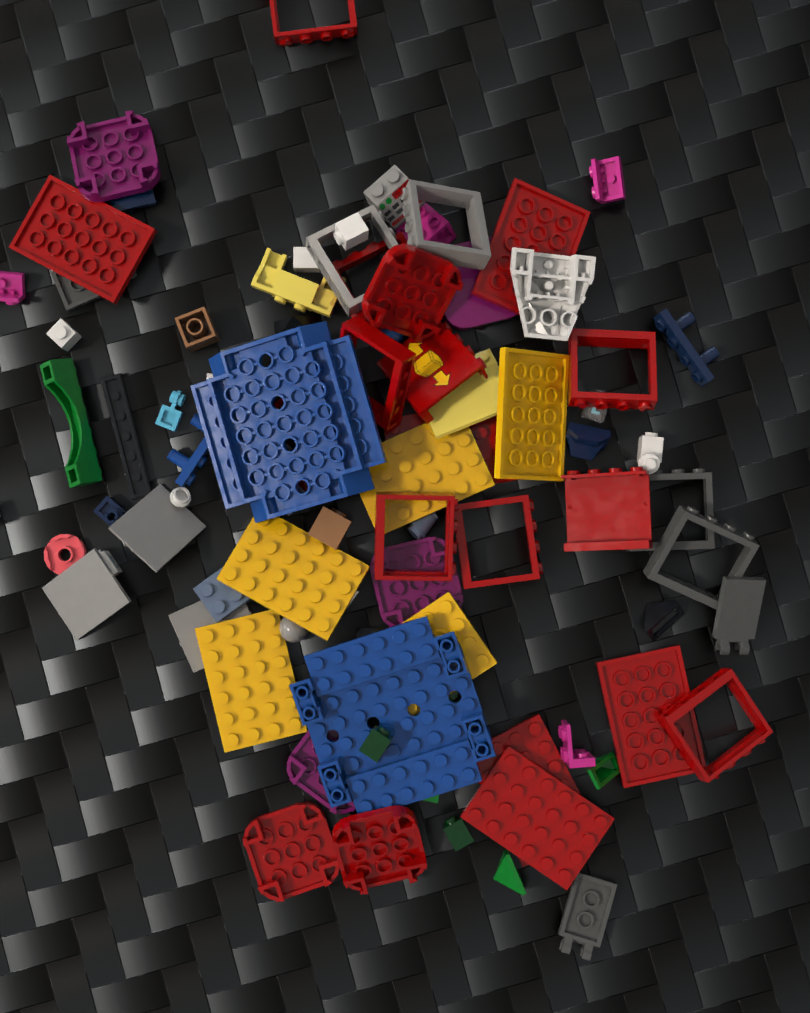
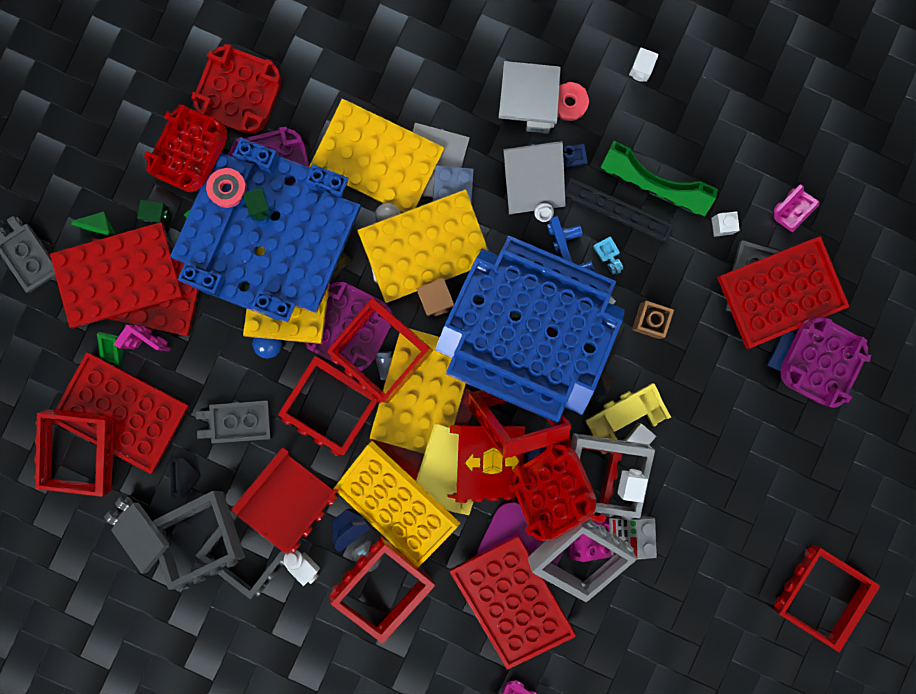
camera: 135 degrees right, 0 degrees up
white wedge [510,247,596,341] -> none
dark blue plate [653,308,720,387] -> none
none -> dark grey tile [196,401,271,443]
none -> coral tile [206,168,247,208]
none -> blue hair [252,337,282,359]

